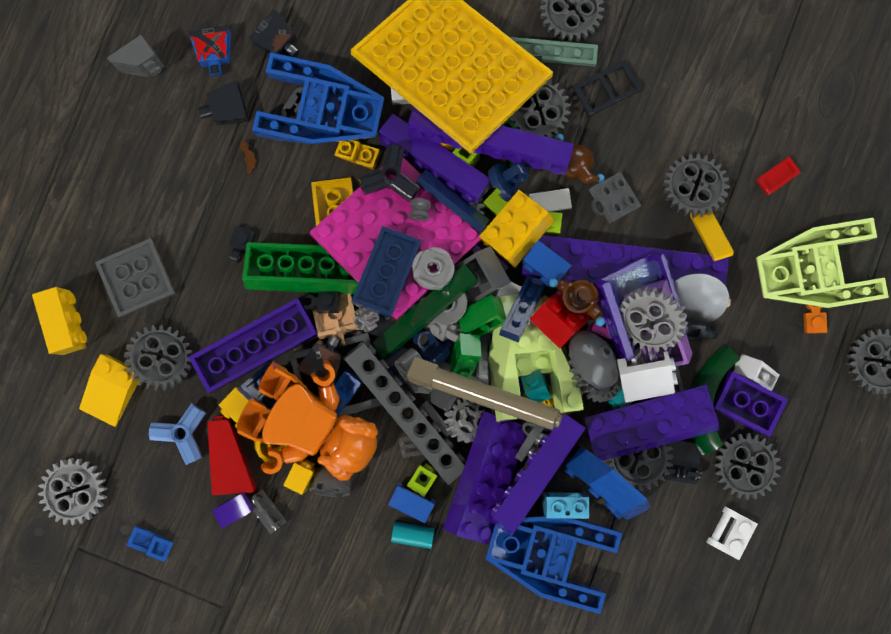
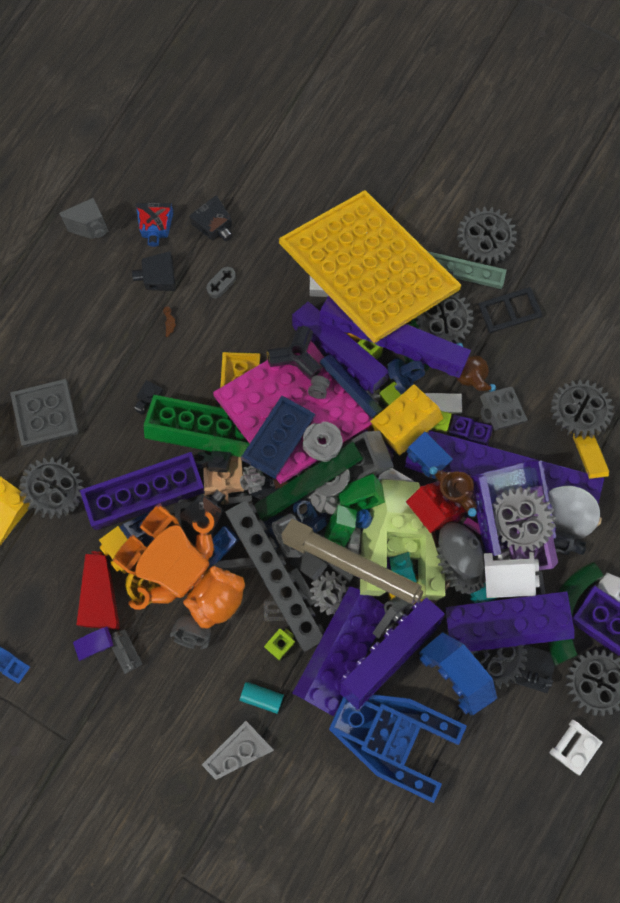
camera: 15 degrees right, 10 degrees down
medium blue piece [149,403,207,465] -> none
blue wedge [252,52,384,144] -> none
yellow brick [283,459,317,495] -> none
yellow slope [335,140,382,170] -> none
blue hinge [388,483,436,523] -> none
dark blue tile [499,275,546,343] -> none
medium azure window [542,492,589,519] -> none
none -> light grey wing [202,721,274,780]
none -> blue plate [355,509,372,529]
none -> dark purple slope [449,415,493,446]

